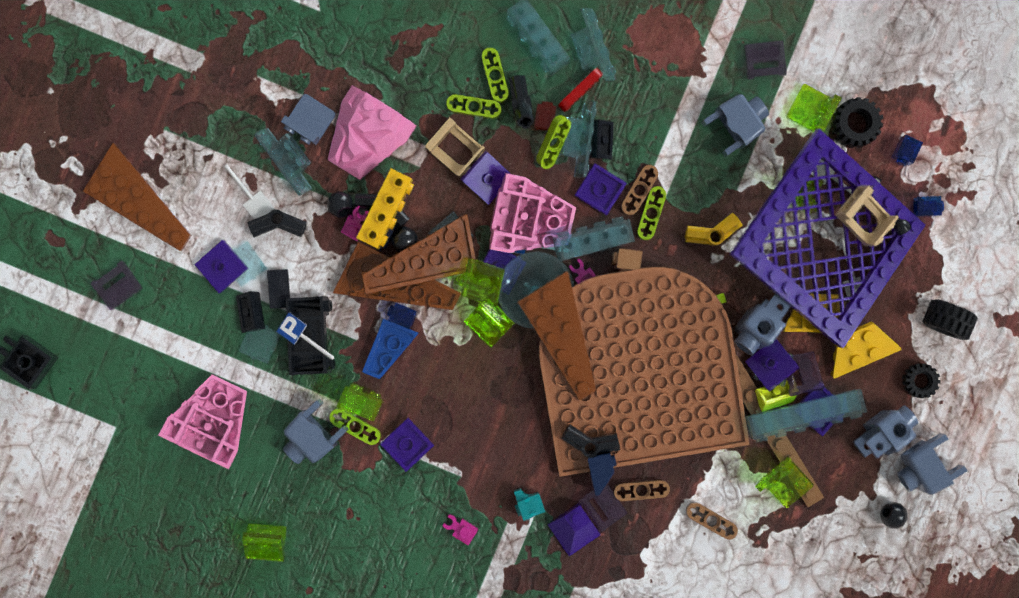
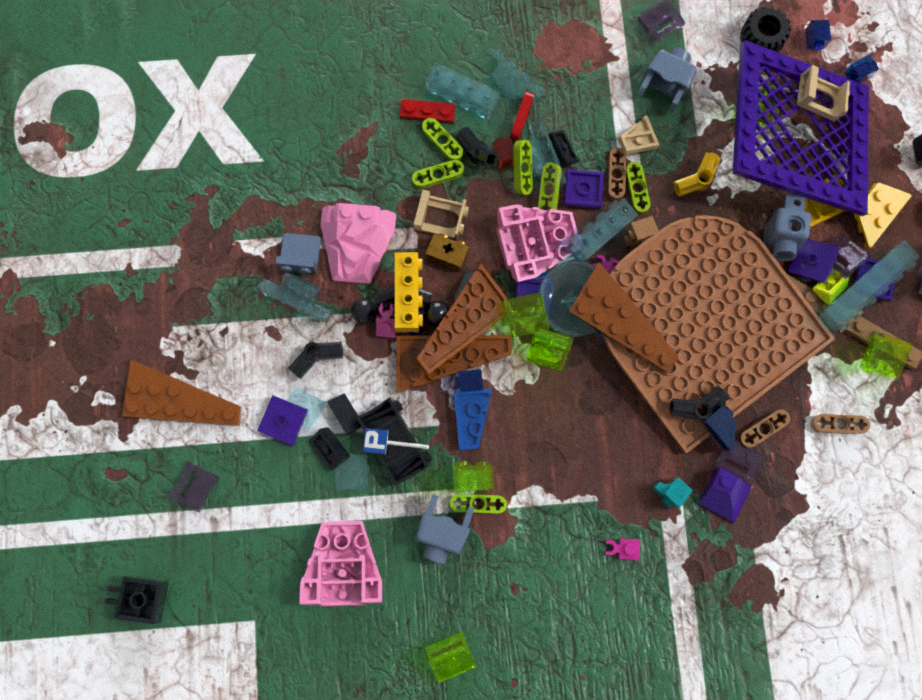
camera: 30 degrees left, 10 degrees down
white piece [225,165,275,219] -> none
dark purple plate [380,417,434,472] -> none
dark purple plate [460,151,511,205] -> none
clear neon green bracket [786,84,842,132] -> none
black hinge [894,219,911,236] -> none
none -> red plate [399,99,456,124]
none -> pearl gold brick [426,233,469,272]
none -> lime beam [538,162,561,210]
none -> tan wing [618,116,659,155]

